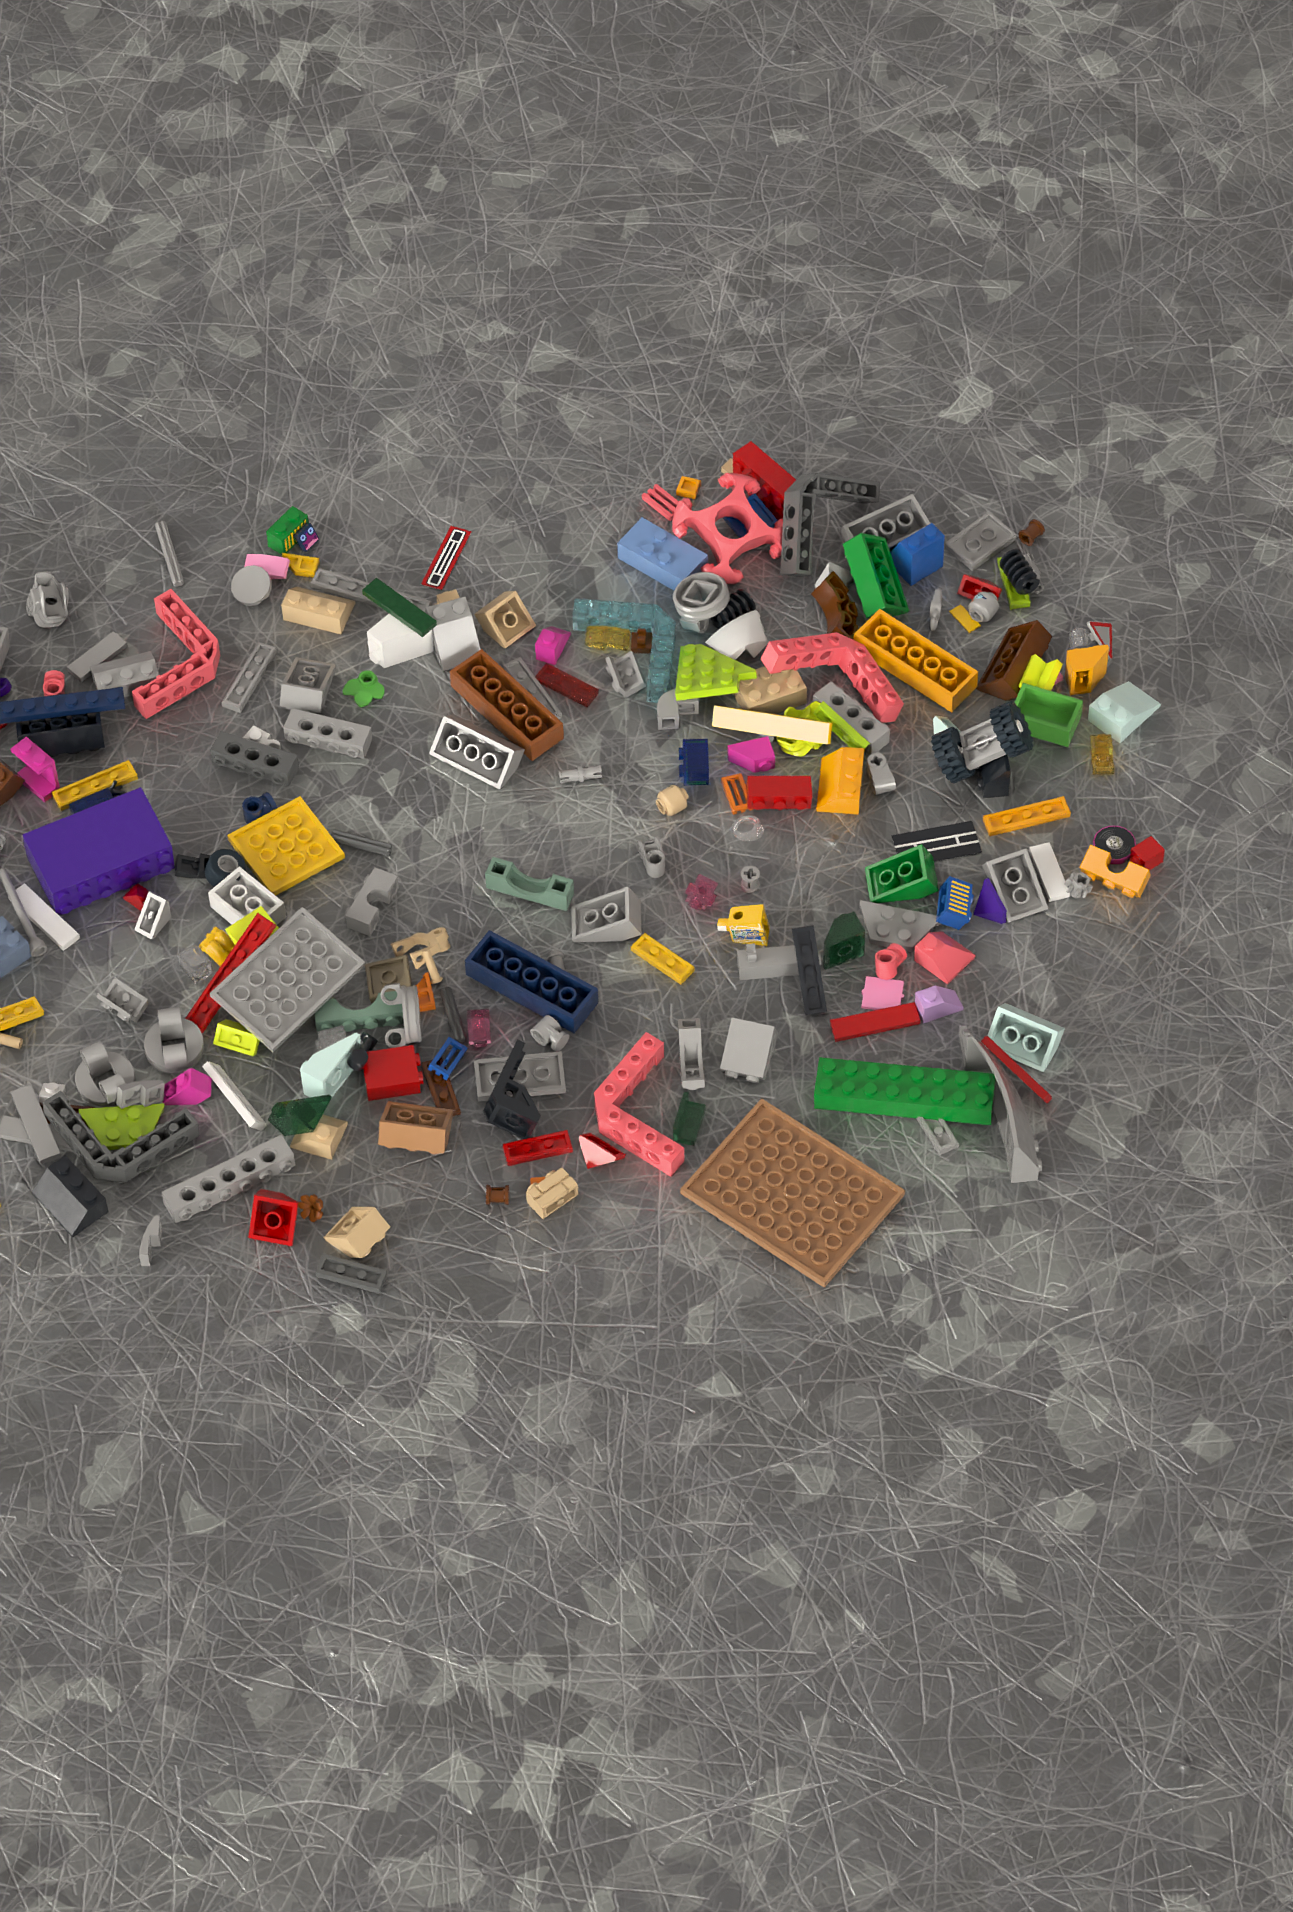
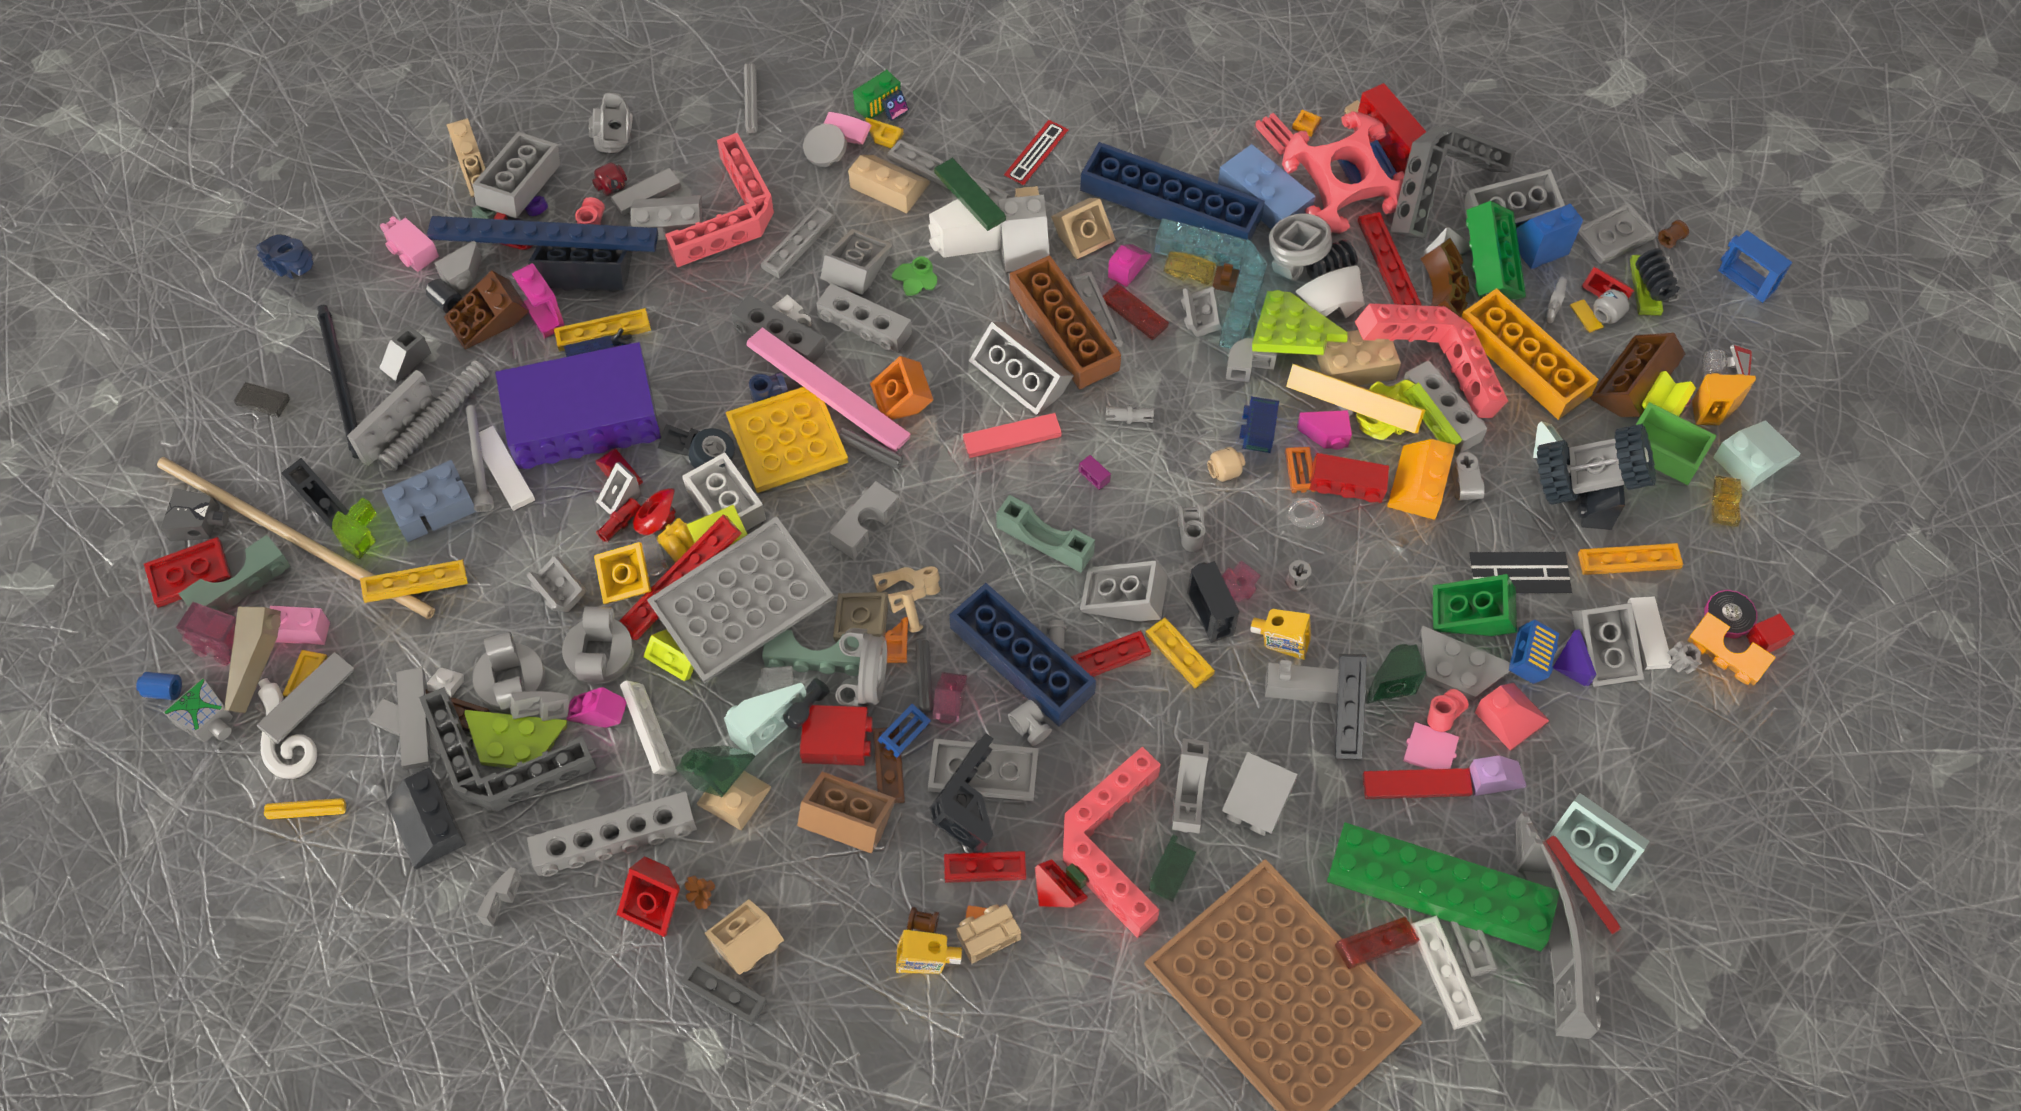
camera: 10 degrees right, 5 degrees up
none -> dark red head [592,162,627,196]
none -> yellow slope [594,542,651,604]
none -> red pin [596,498,641,543]
none -> red hat [633,488,676,535]
none -> bright pink tile [746,327,911,452]
none -> orange slope [870,356,934,420]
none -> yellow torso [896,930,962,974]
none -> coral tile [963,413,1062,458]
none -> dark green piece [1066,863,1087,889]
none -> red tile [1071,630,1151,677]
none -> magenta piece [1079,455,1111,490]
none -> dark blue brick [1080,142,1265,250]
none -> black window [1187,561,1239,643]
none -> clear red tile [1335,916,1419,969]
none -> red tile [1358,212,1422,306]
none -> white tile [1410,916,1482,1030]
none -> blue window [1718,230,1793,303]

